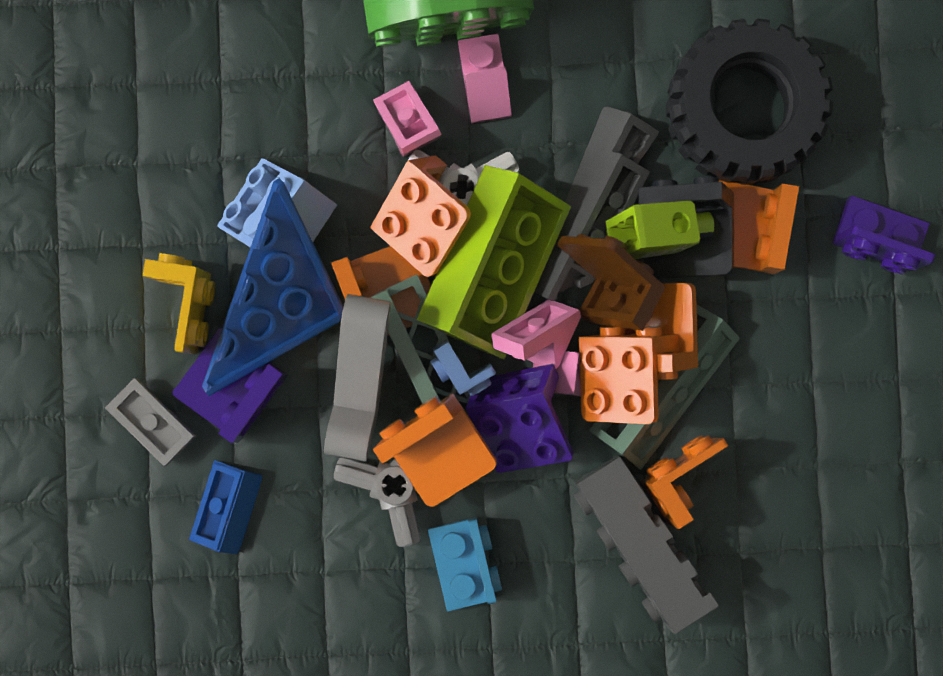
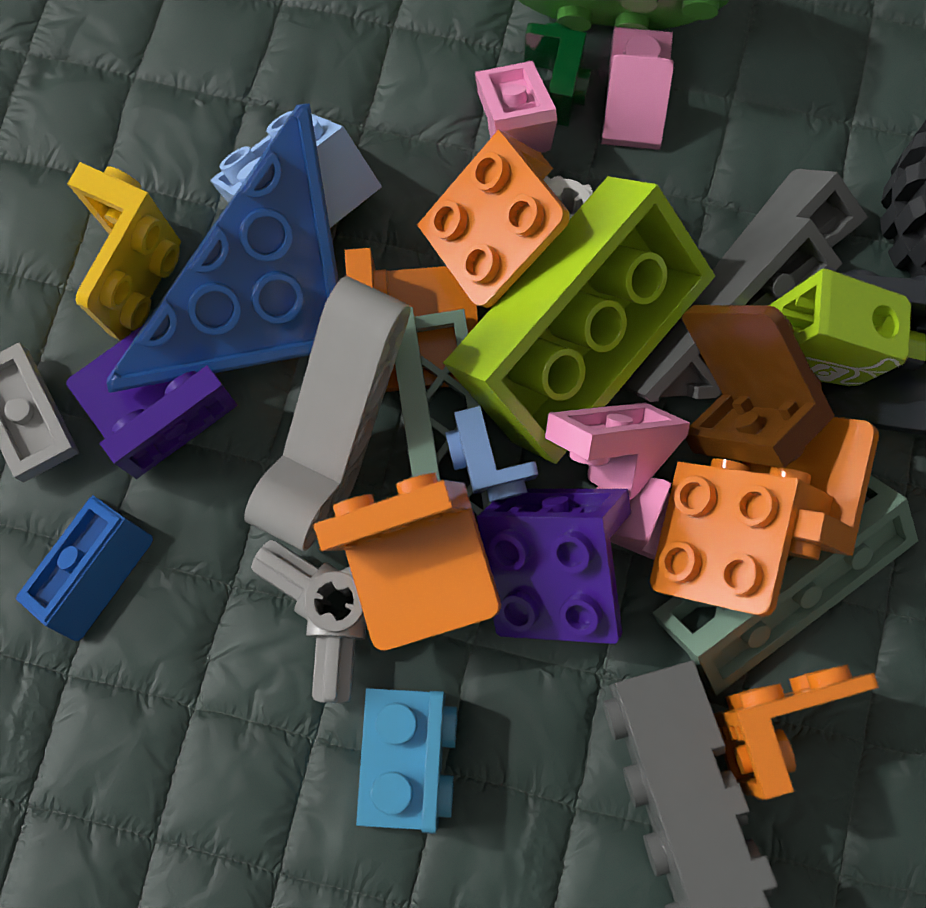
camera: 25 degrees right, 10 degrees down
none -> dark green bracket [524,22,592,126]

